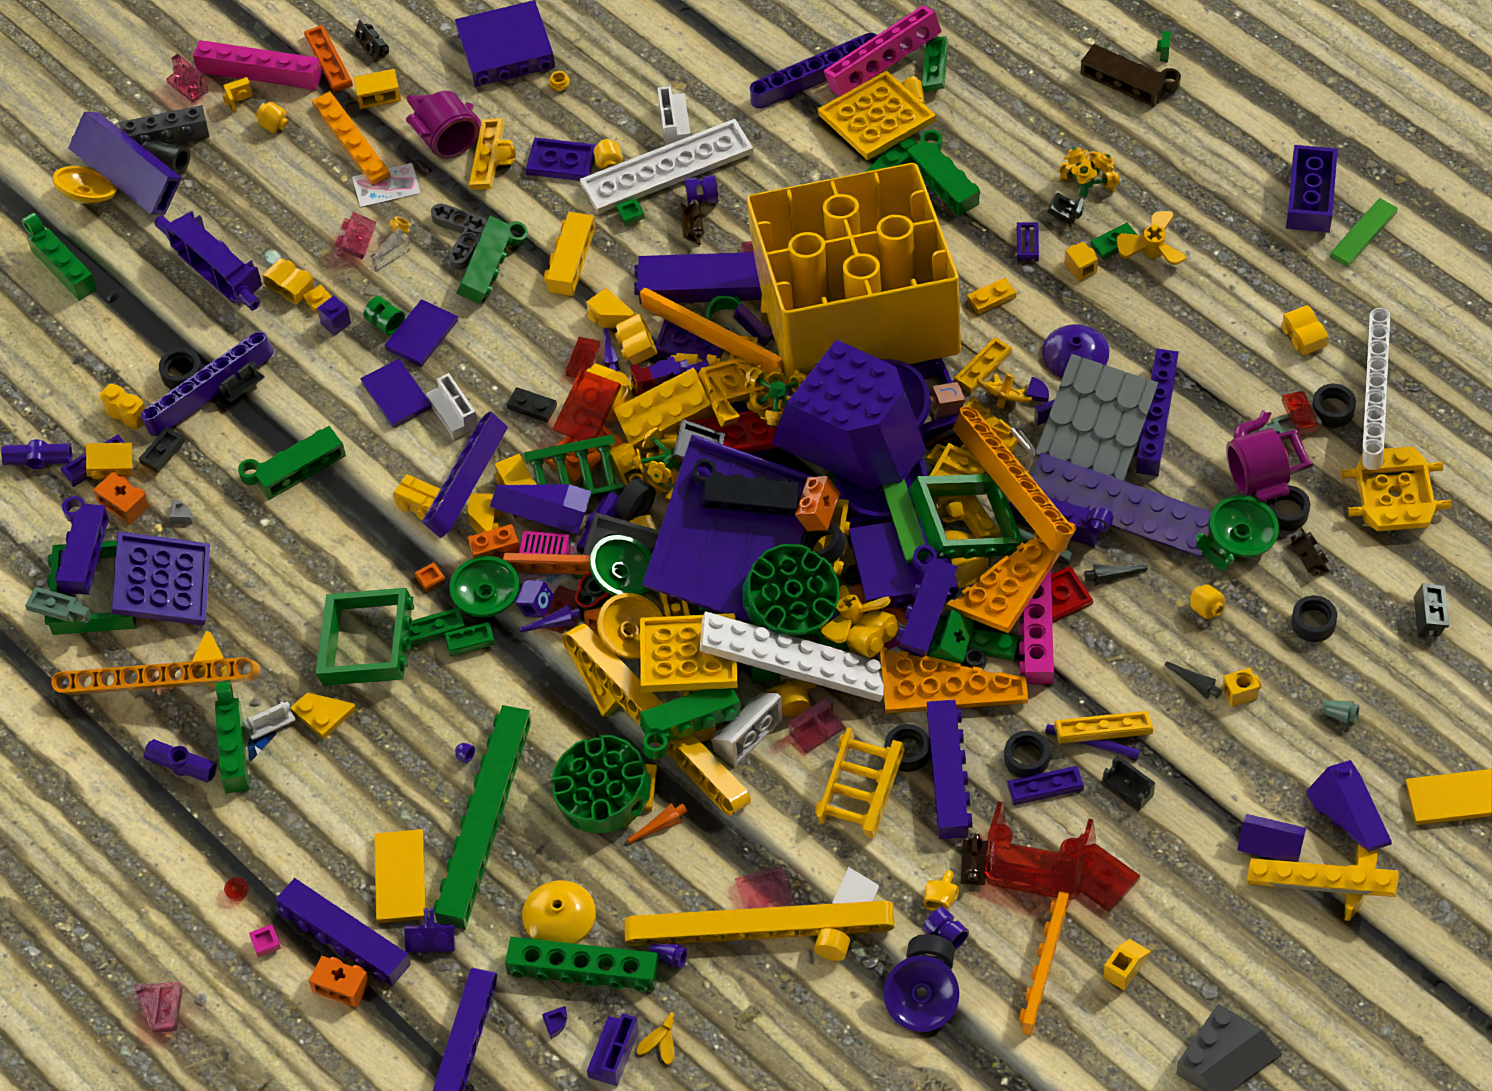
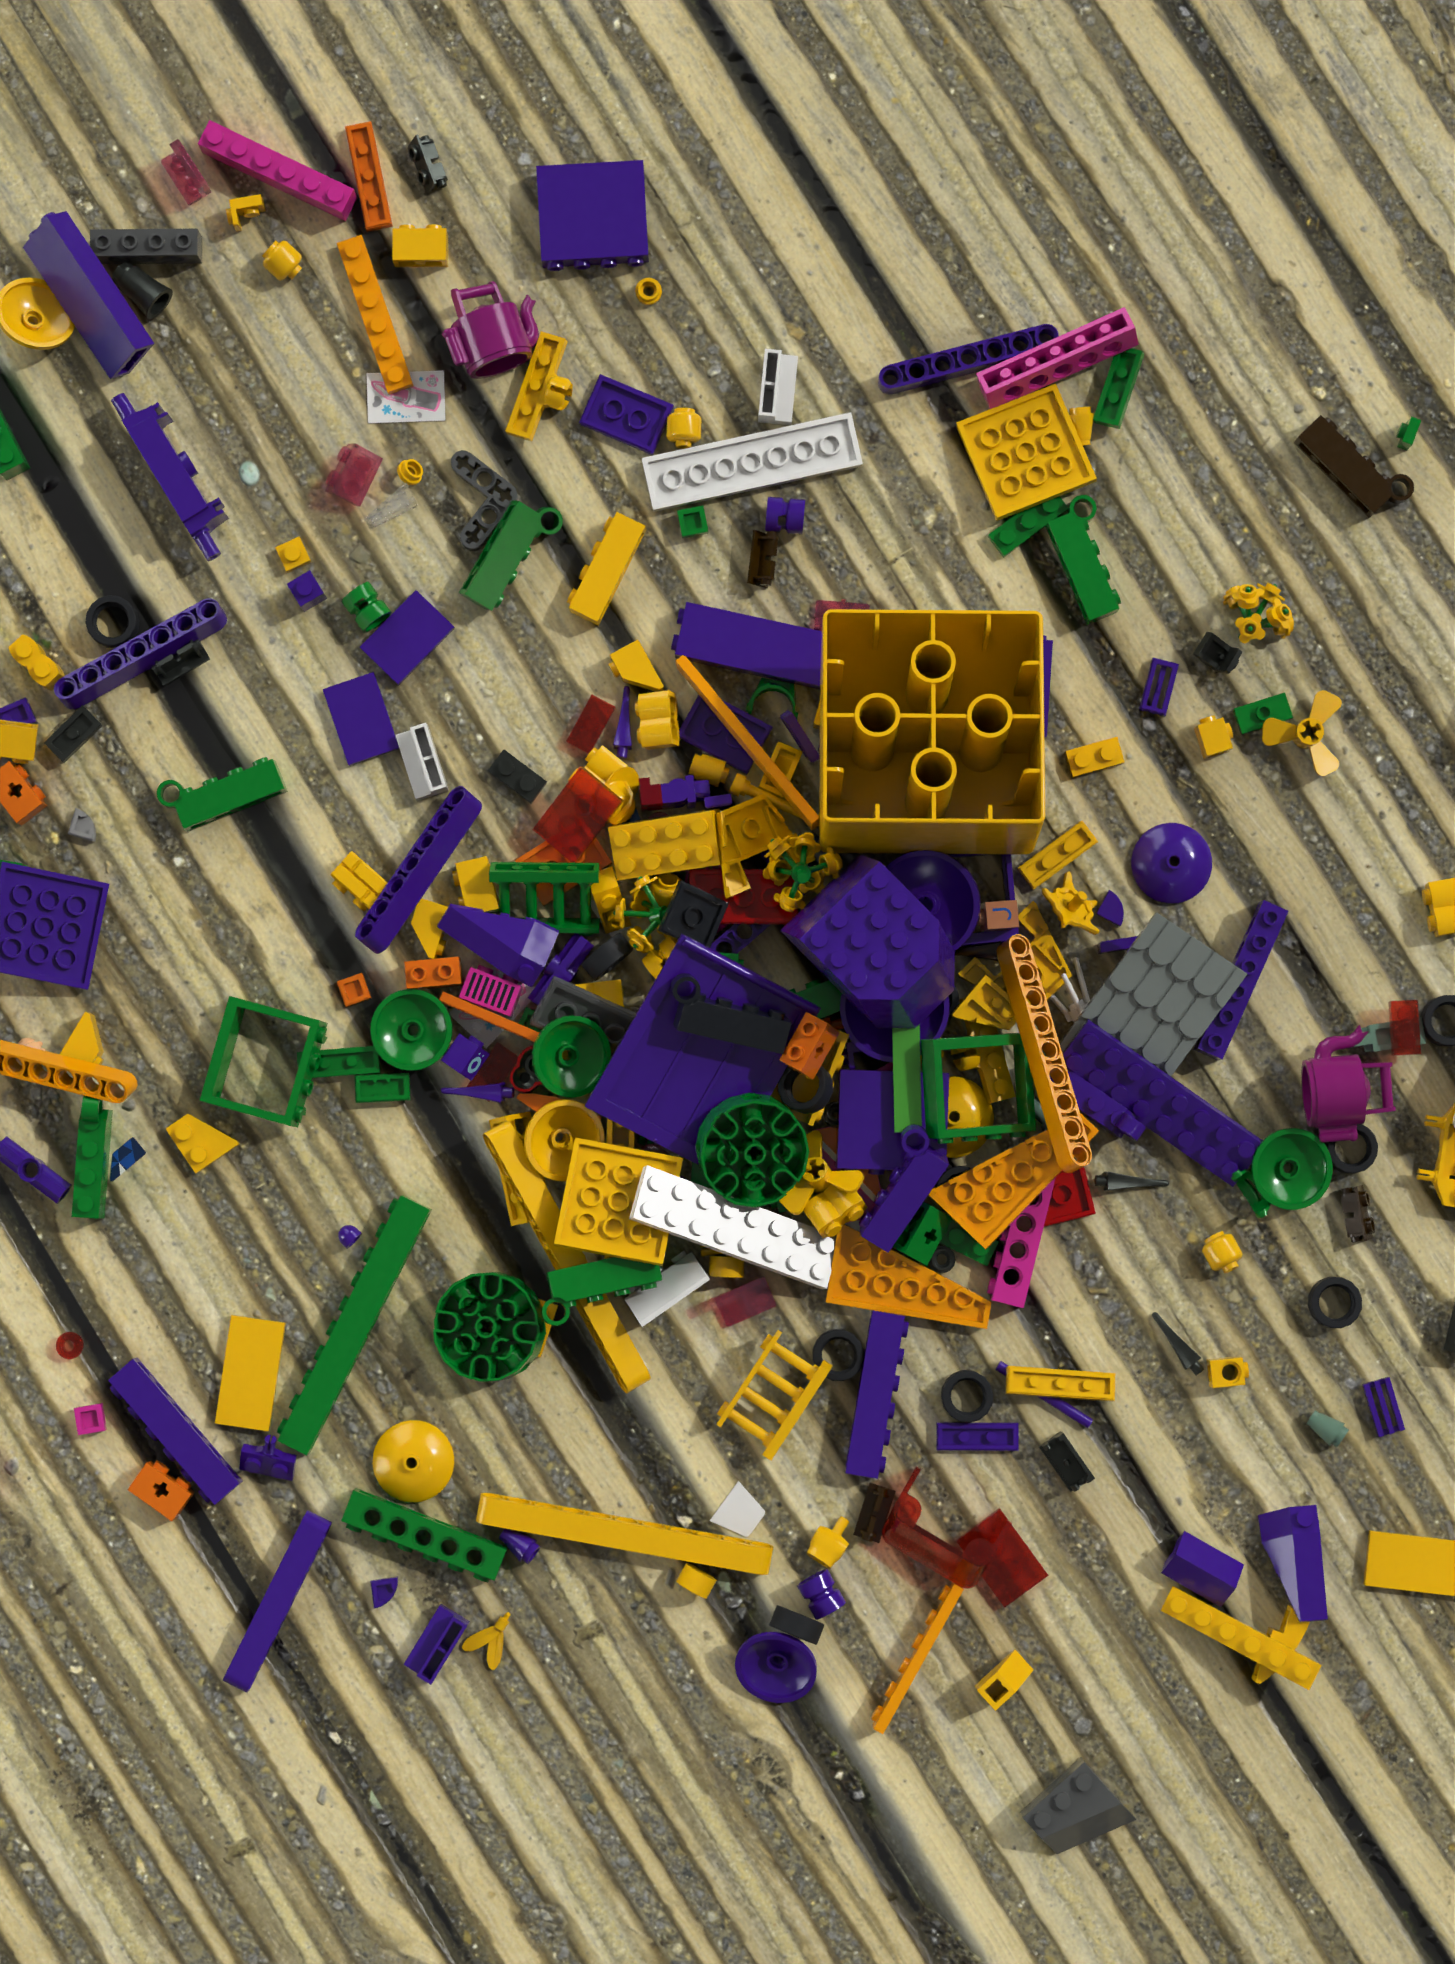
camera: 10 degrees right, 30 degrees up
white hinge [243,701,296,741] -> none
yellow brick [262,258,314,305] -> none
orange piece [627,803,688,843] -> none
clear pink tile [735,865,795,909] -> none
none -> dark purple tile [1362,1377,1405,1437]

